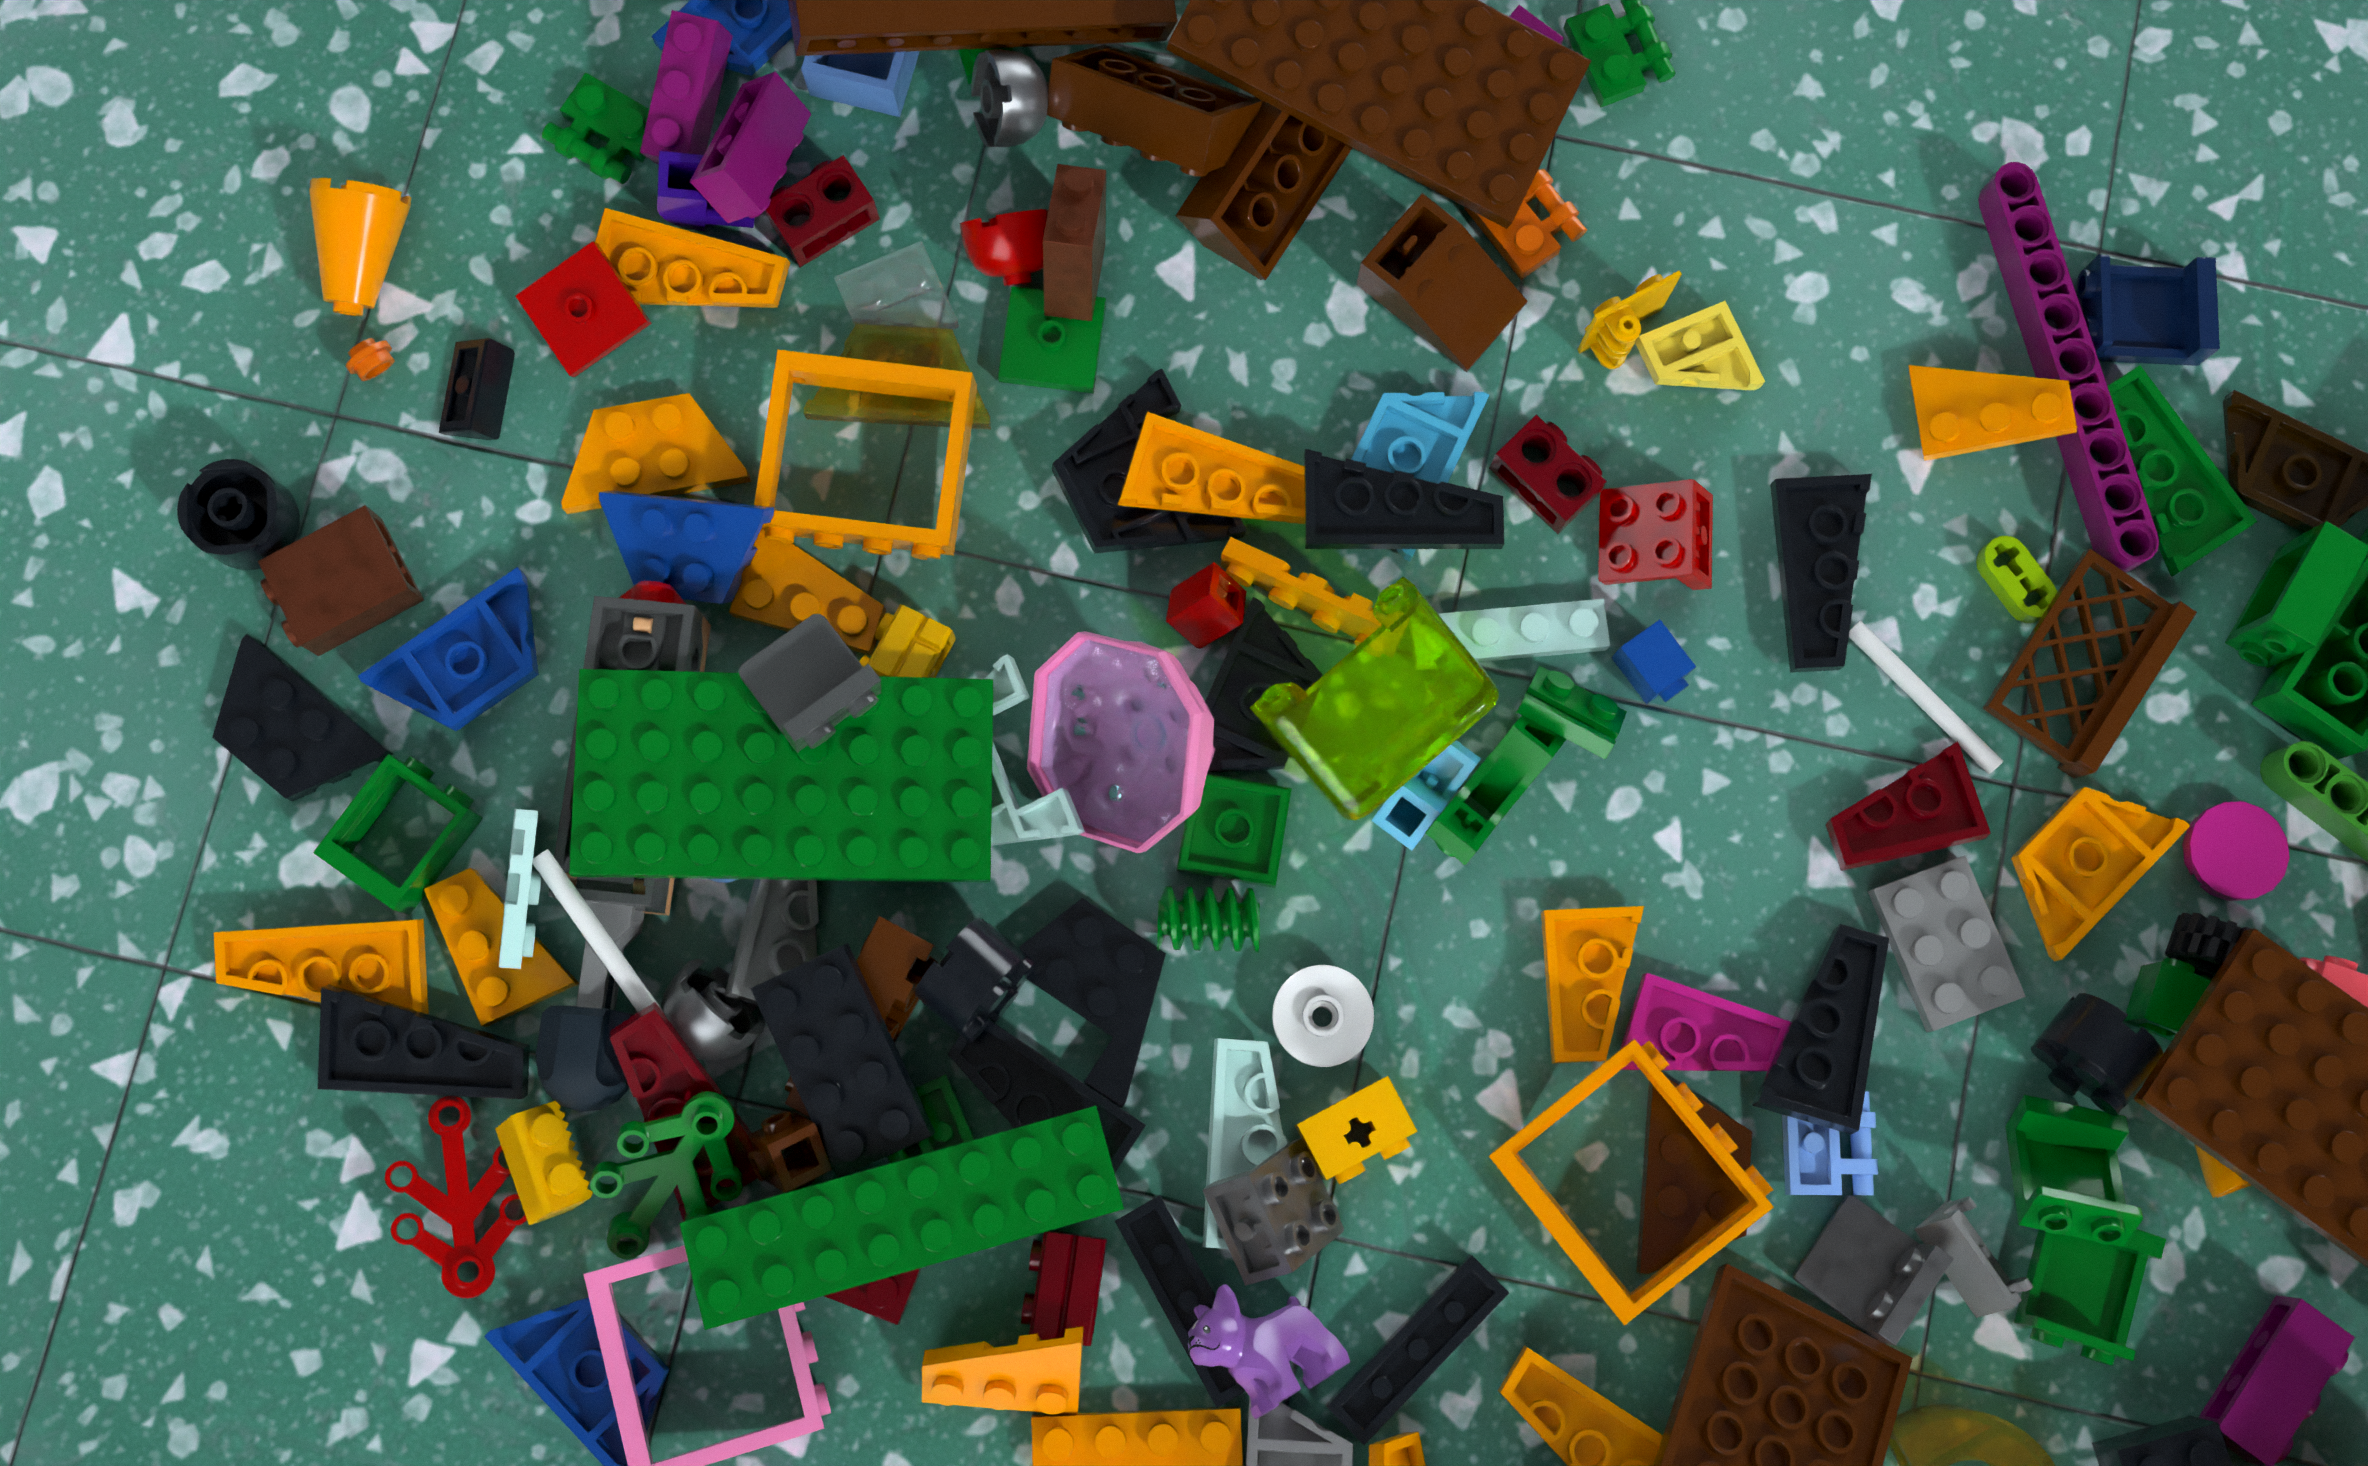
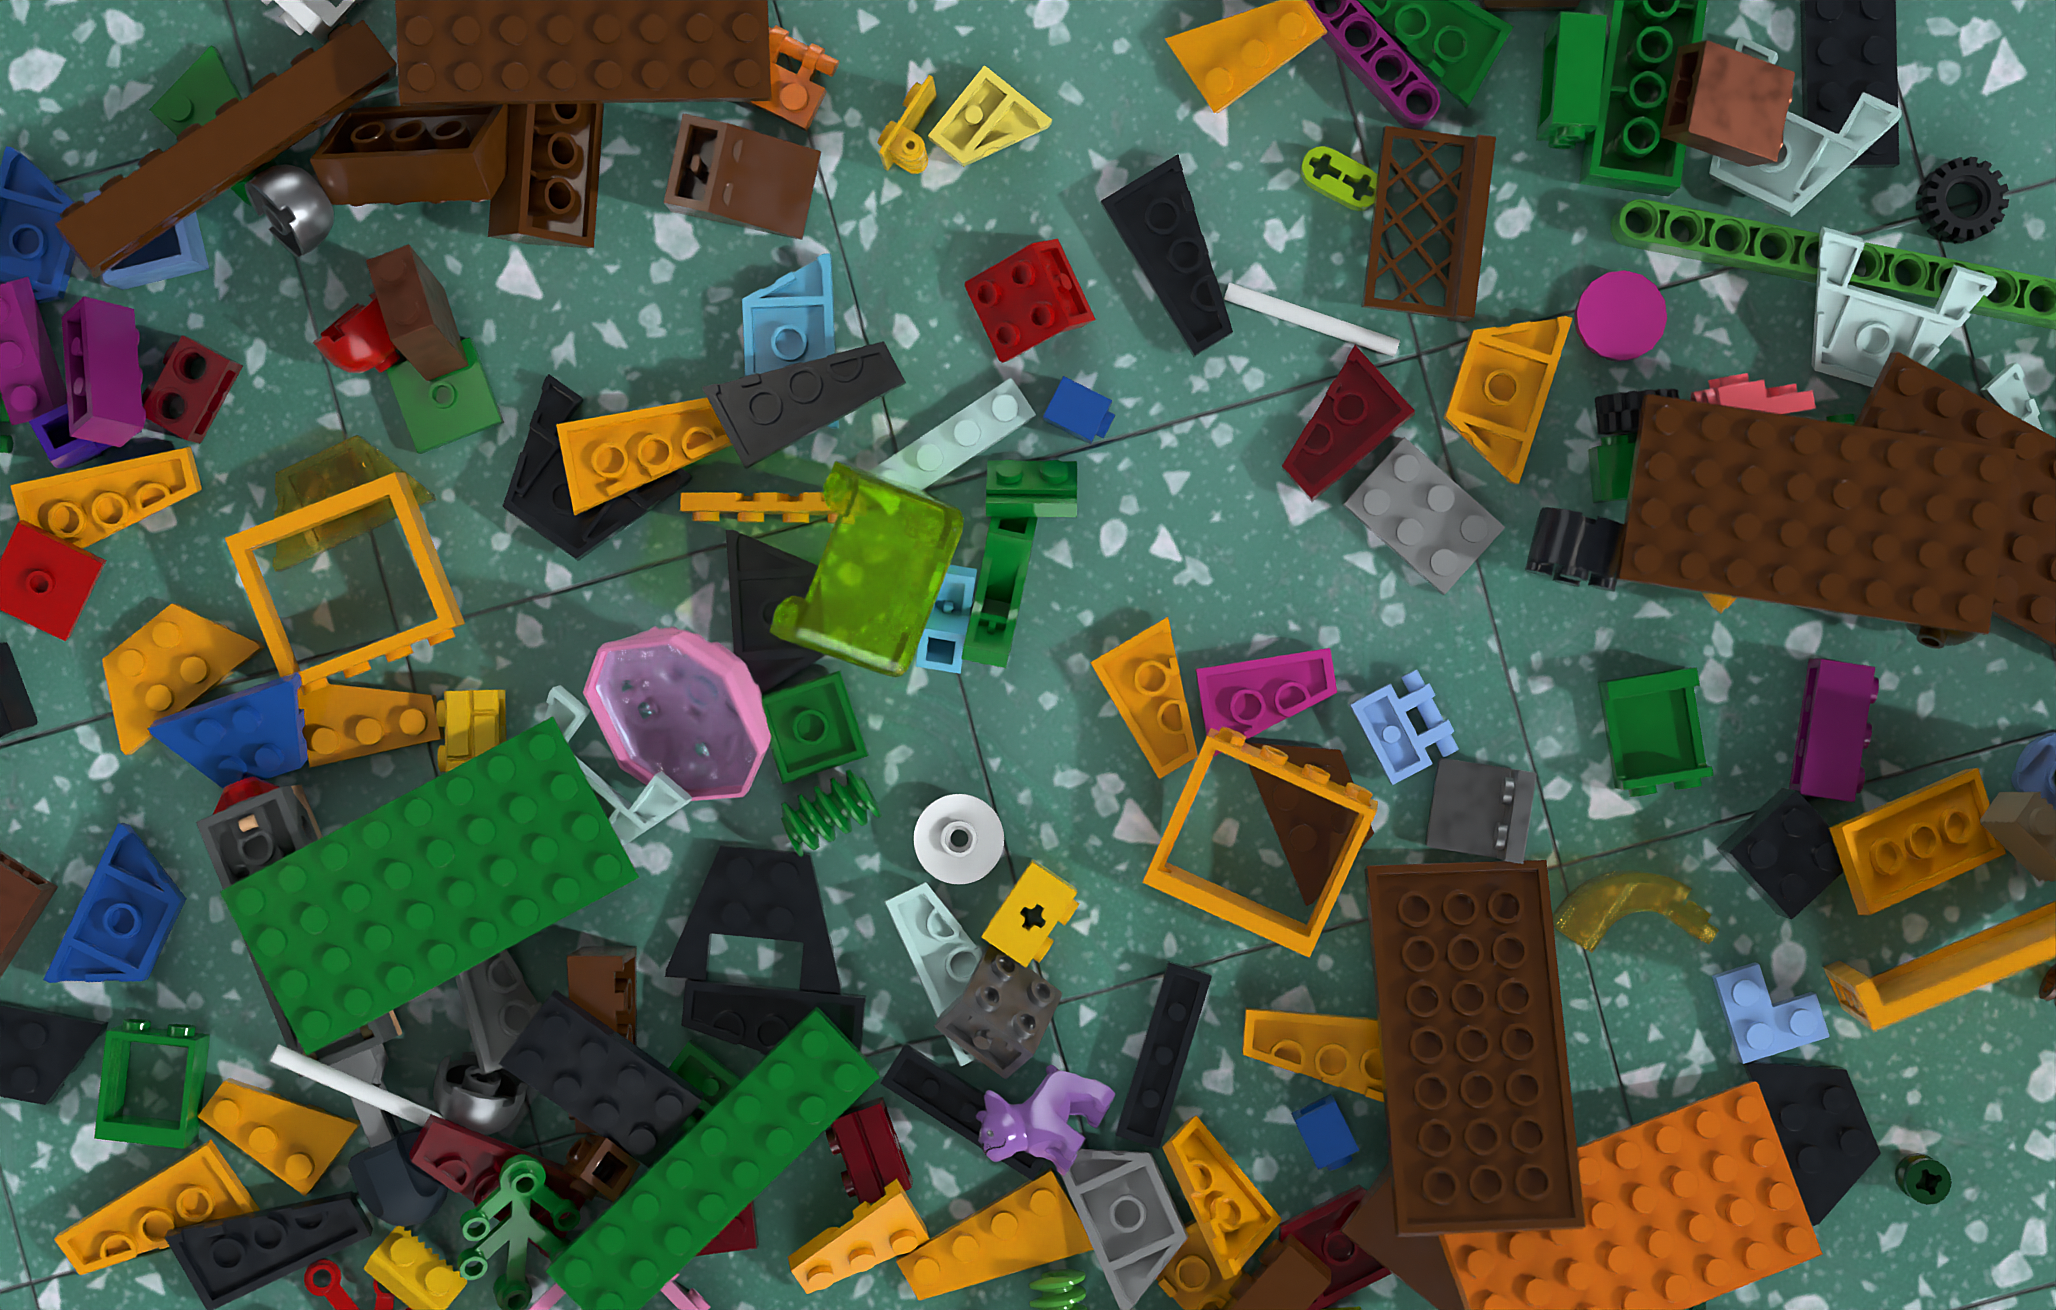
camera: 30 degrees left, 10 degrees up
light aqua wing [499,809,541,969] -> none
dark grey bracket [739,614,881,753] -> none
clear wing [834,241,959,330] -> none
black brick [915,918,1037,1043] -> none
red panel [1166,562,1247,649] -> none
dark red brick [1489,414,1607,534] -> none
black wing [1752,924,1889,1135] -> none
light grey hinge [1915,1196,2033,1318] -> none
green panel [2005,1095,2143,1247] -> none

